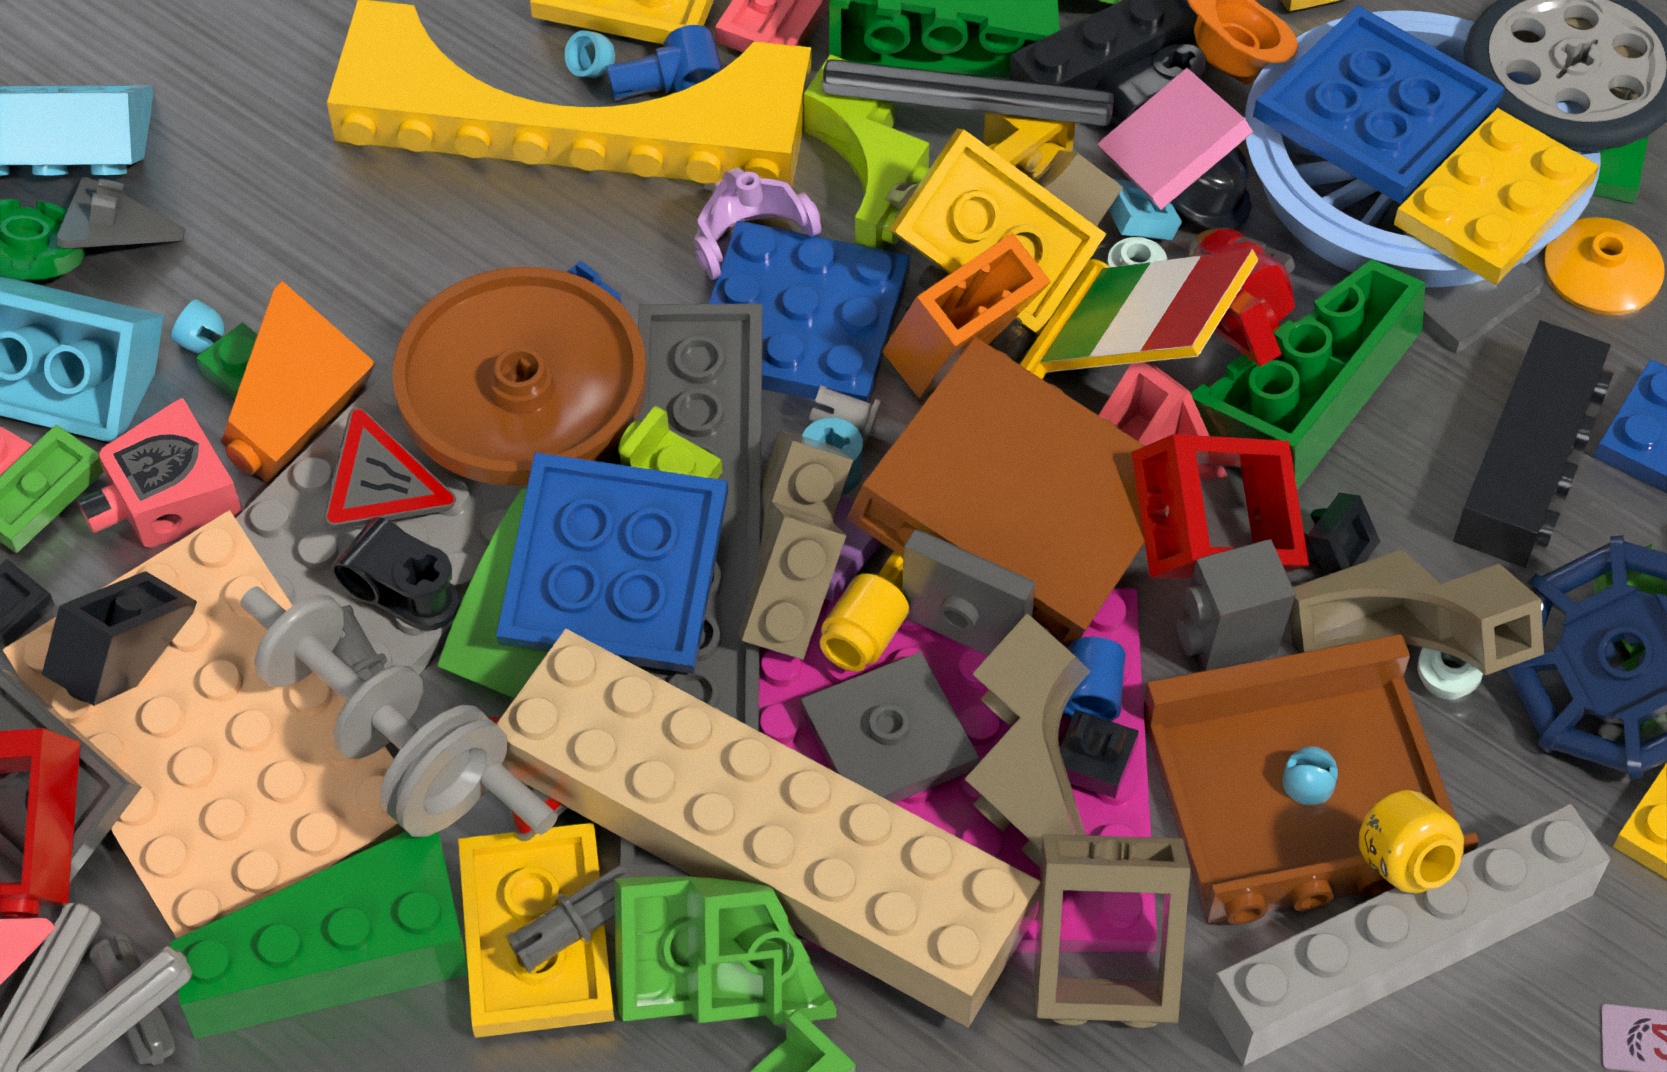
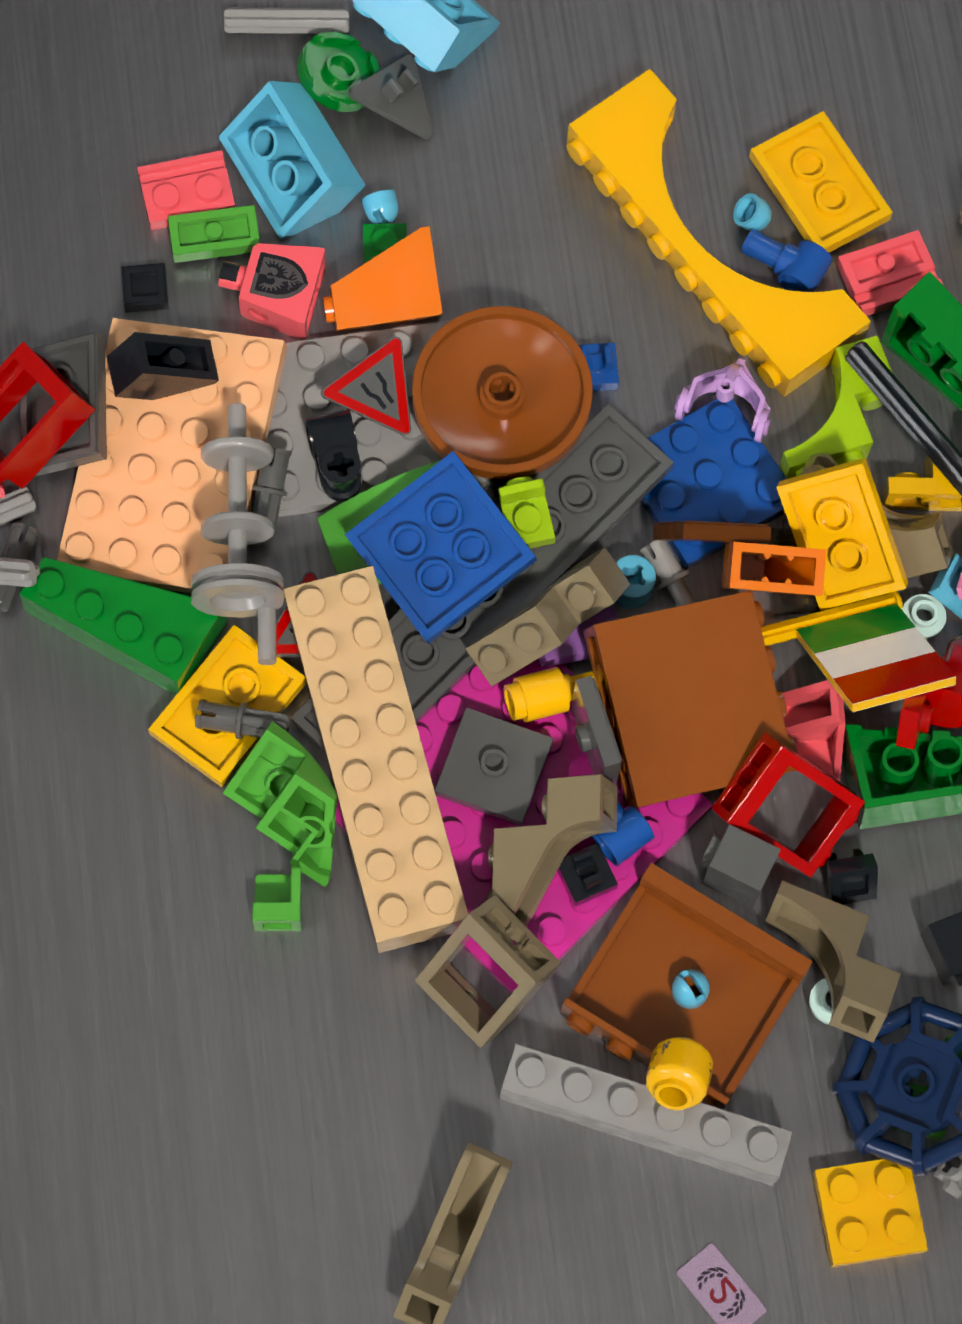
camera: 40 degrees right, 15 degrees up
none -> reddish brown tile [653,521,771,543]

